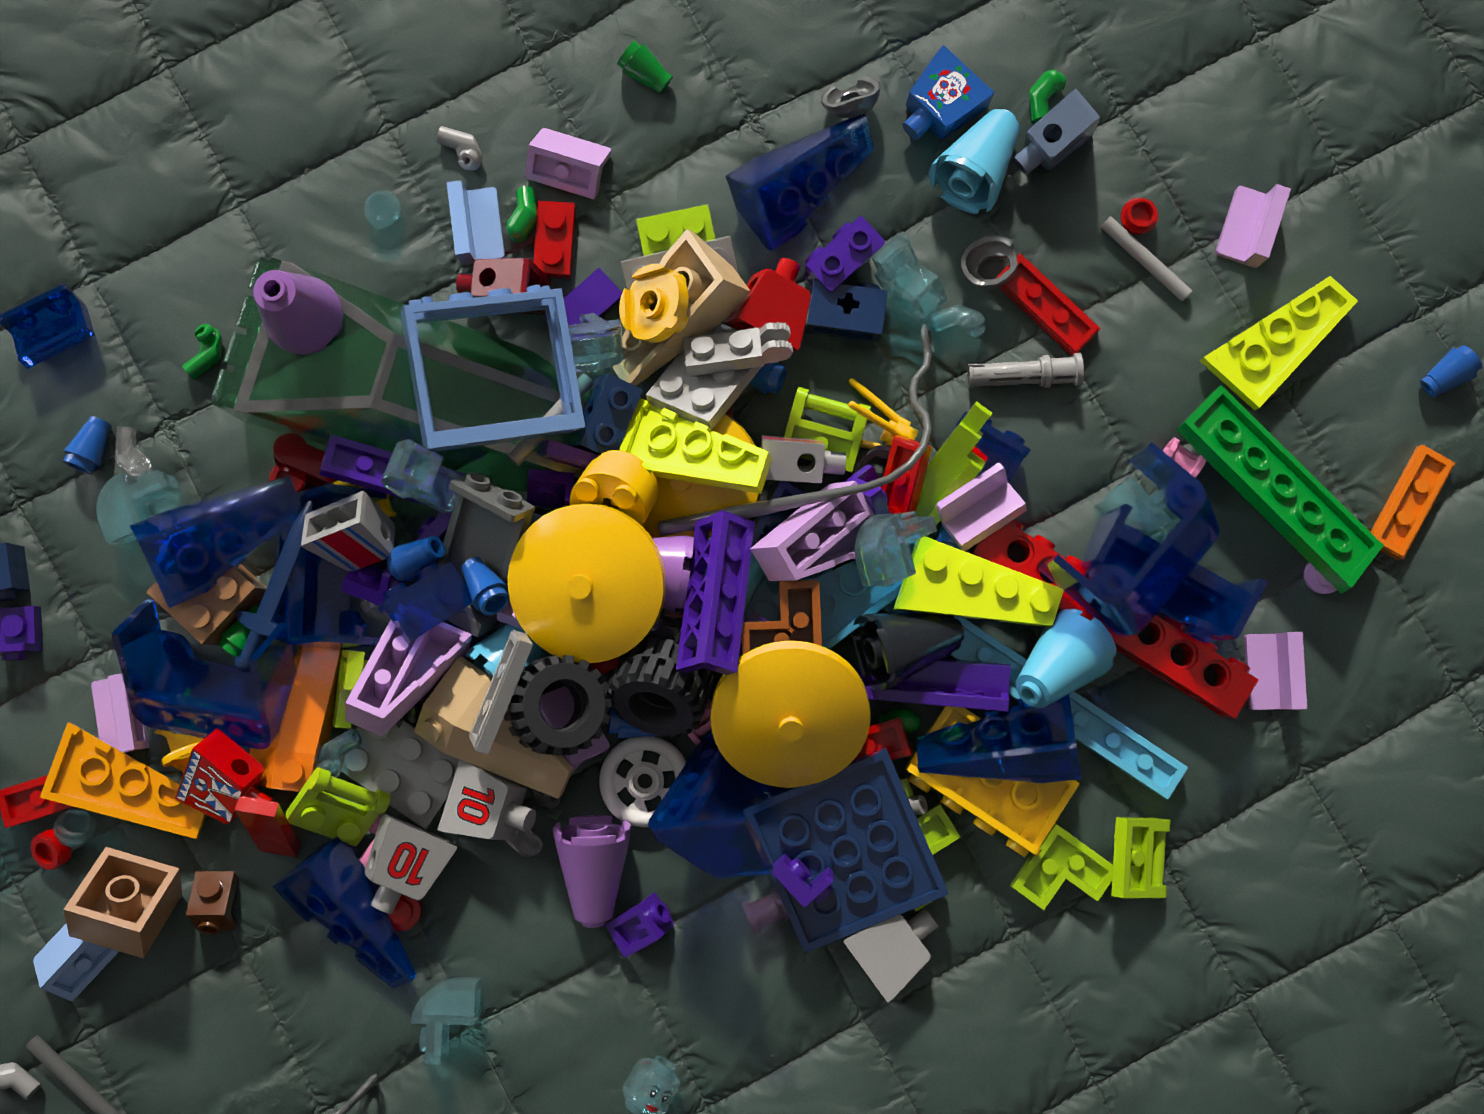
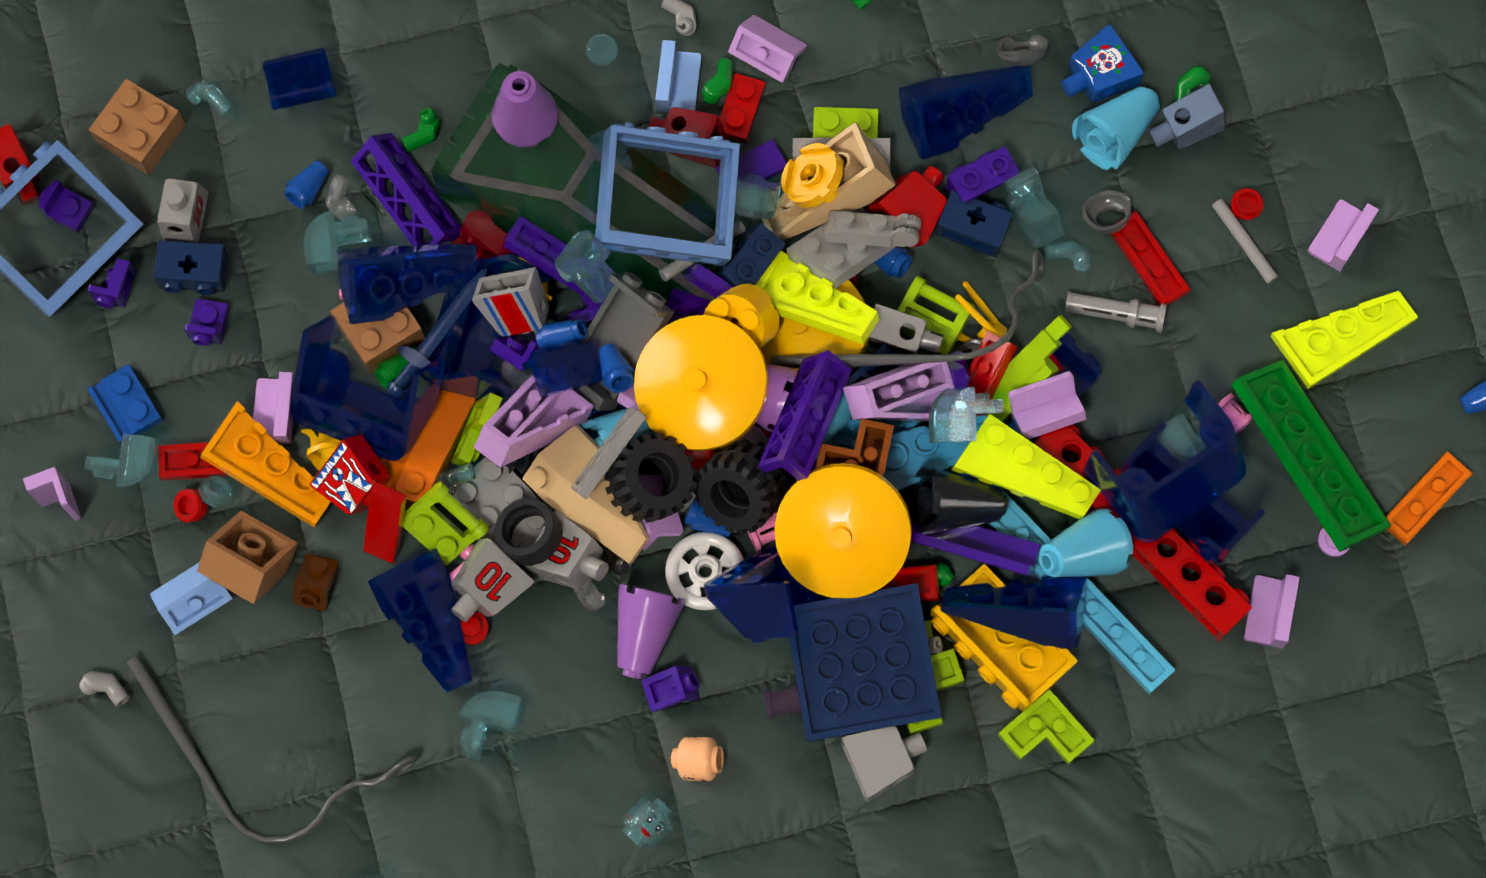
camera: 15 degrees right, 10 degrees down
dark purple bracket [772,853,834,908] -> none
lime plate [1111,817,1171,898] -> none
none -> dark purple fence [351,133,461,260]
none -> black tyre [494,498,563,566]
none -> light nougat head [671,737,724,781]

